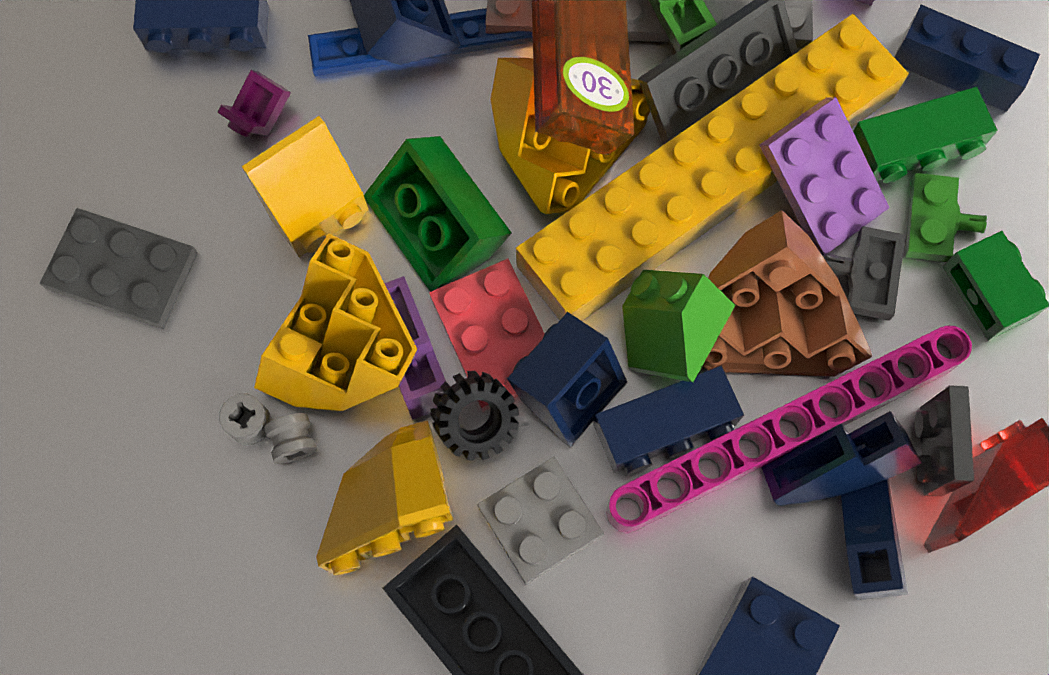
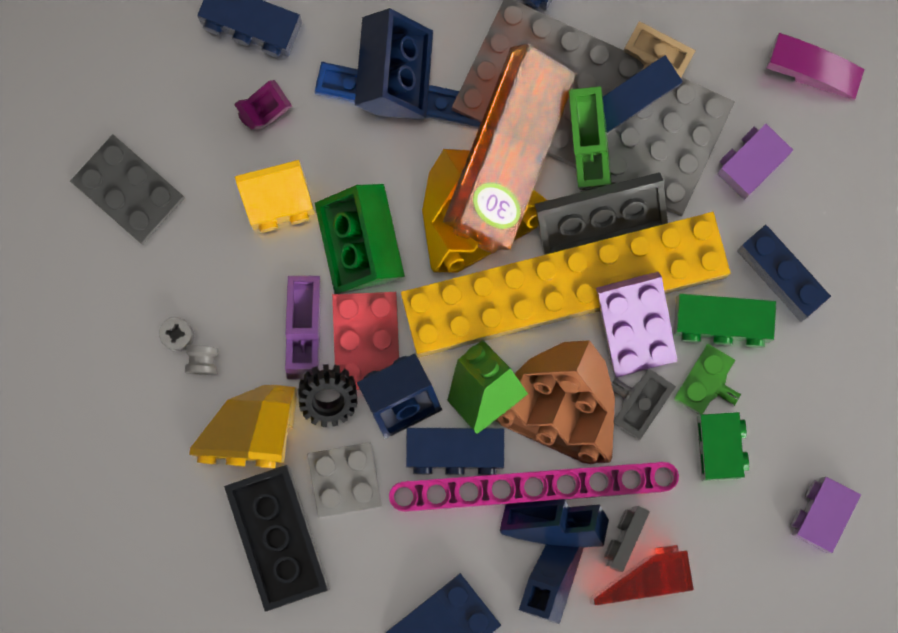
camera: 20 degrees right, 10 degrees up
yellow brick [254,233,417,411] -> none

